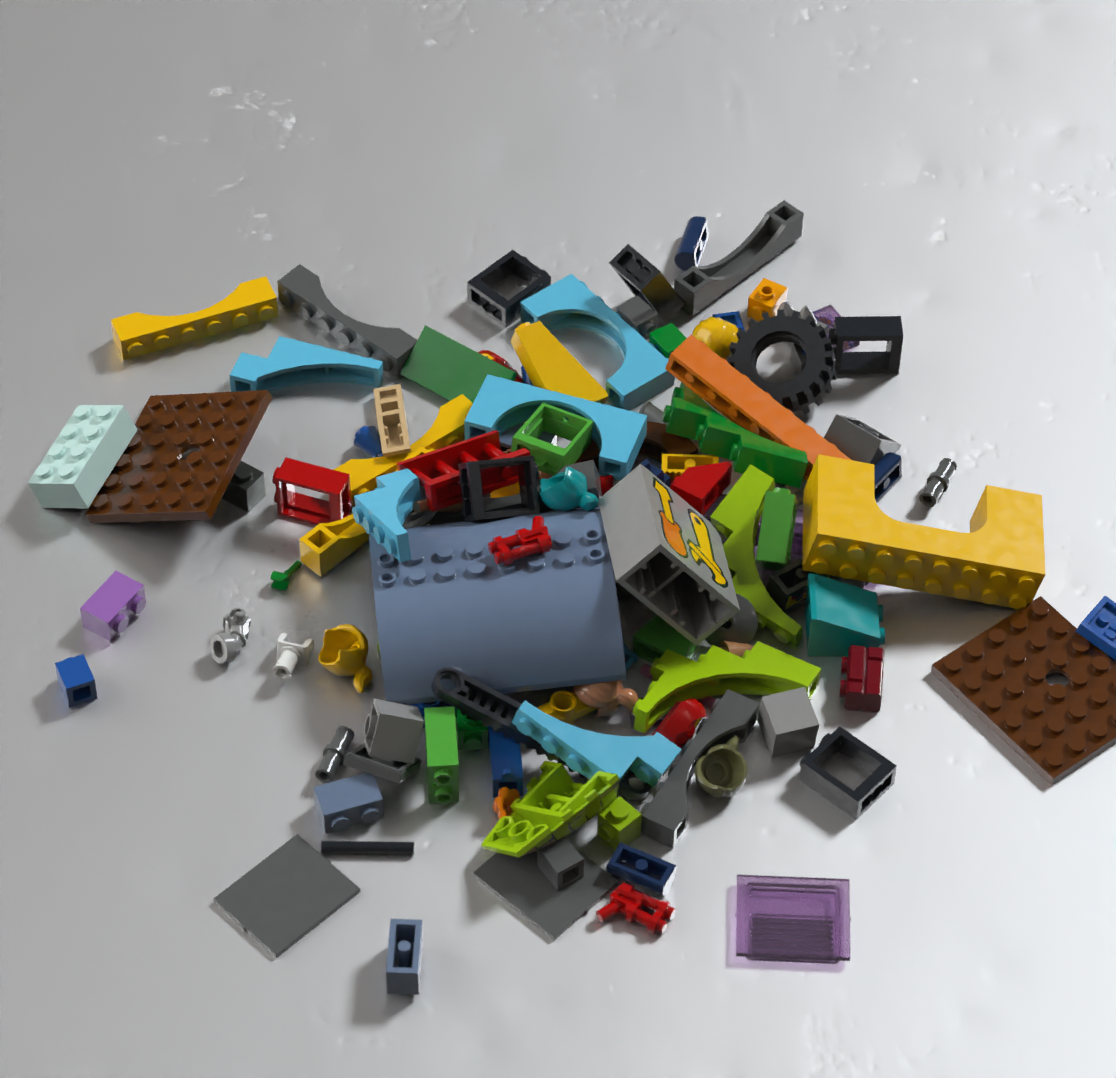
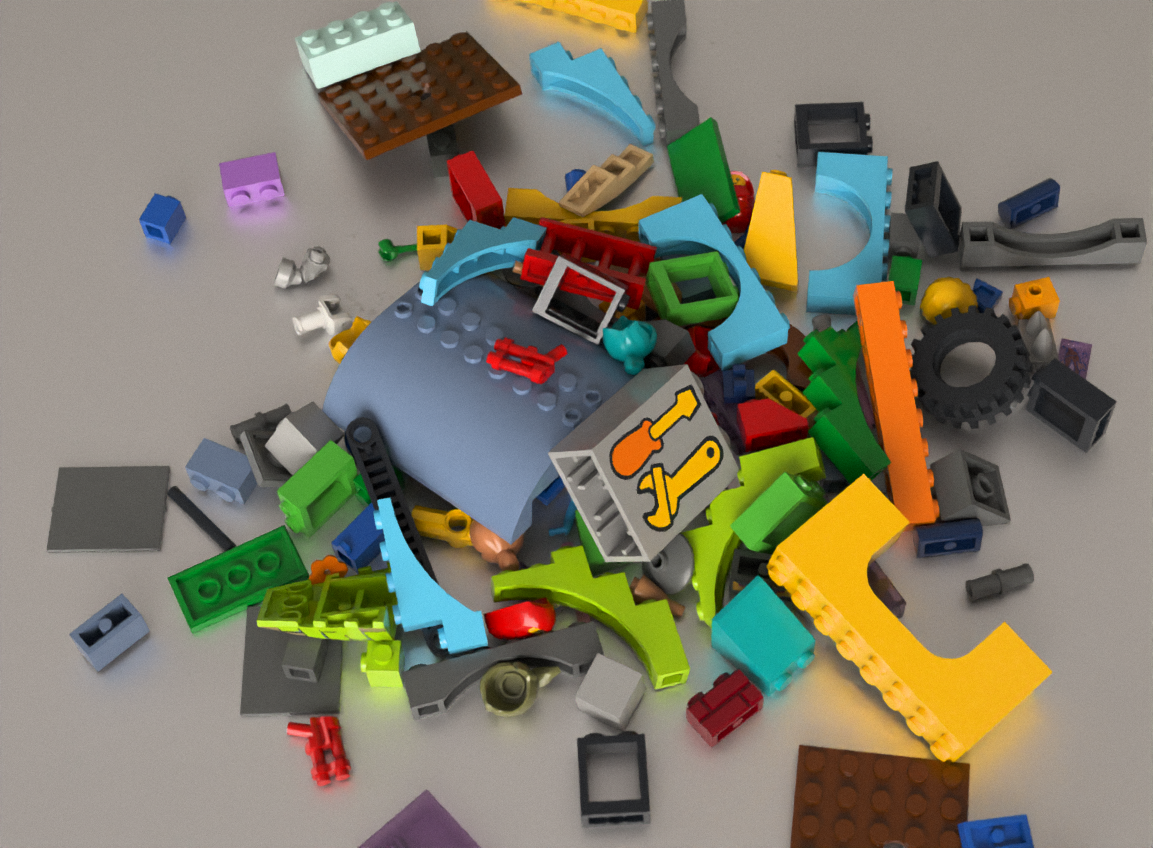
camera: 50 degrees right, 10 degrees up
dark blue brick [607,842,676,896] -> none
none -> green tile [168,525,309,634]

